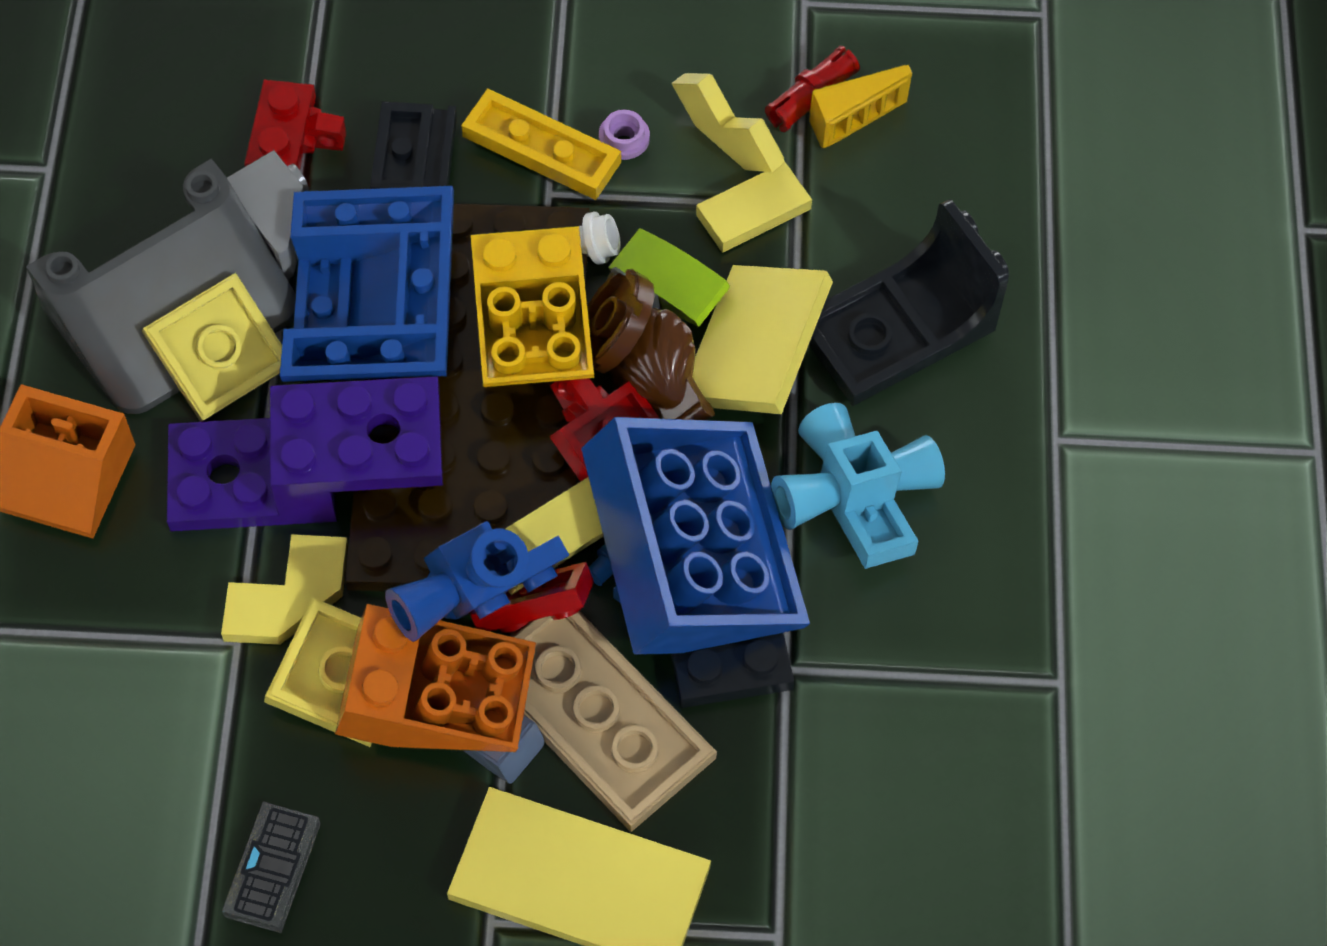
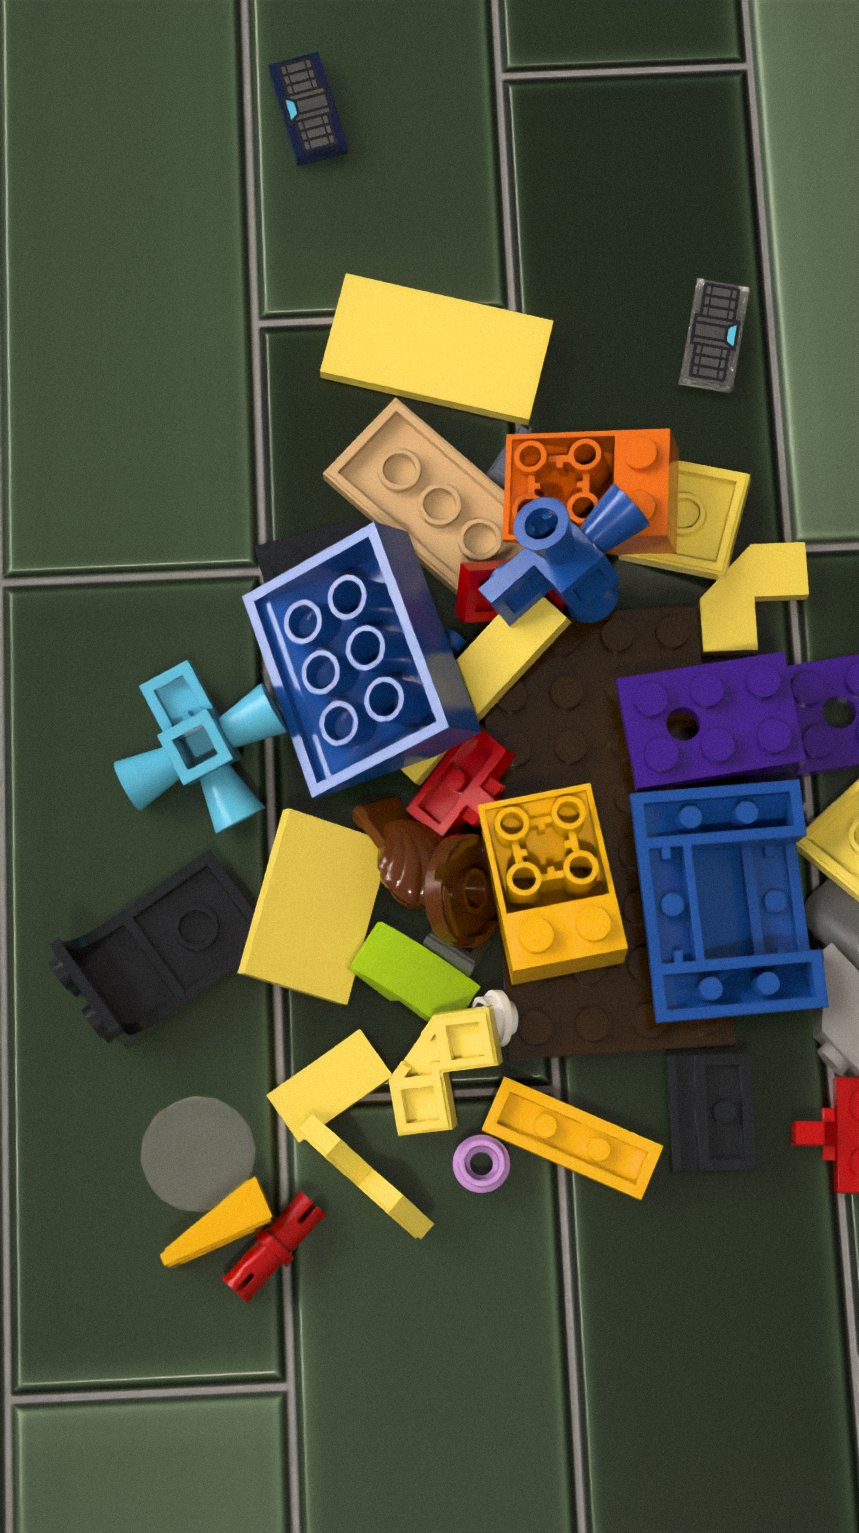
camera: 175 degrees right, 15 degrees up
none -> clear tile [140,1096,256,1212]
none -> light yellow tile [389,1005,503,1136]

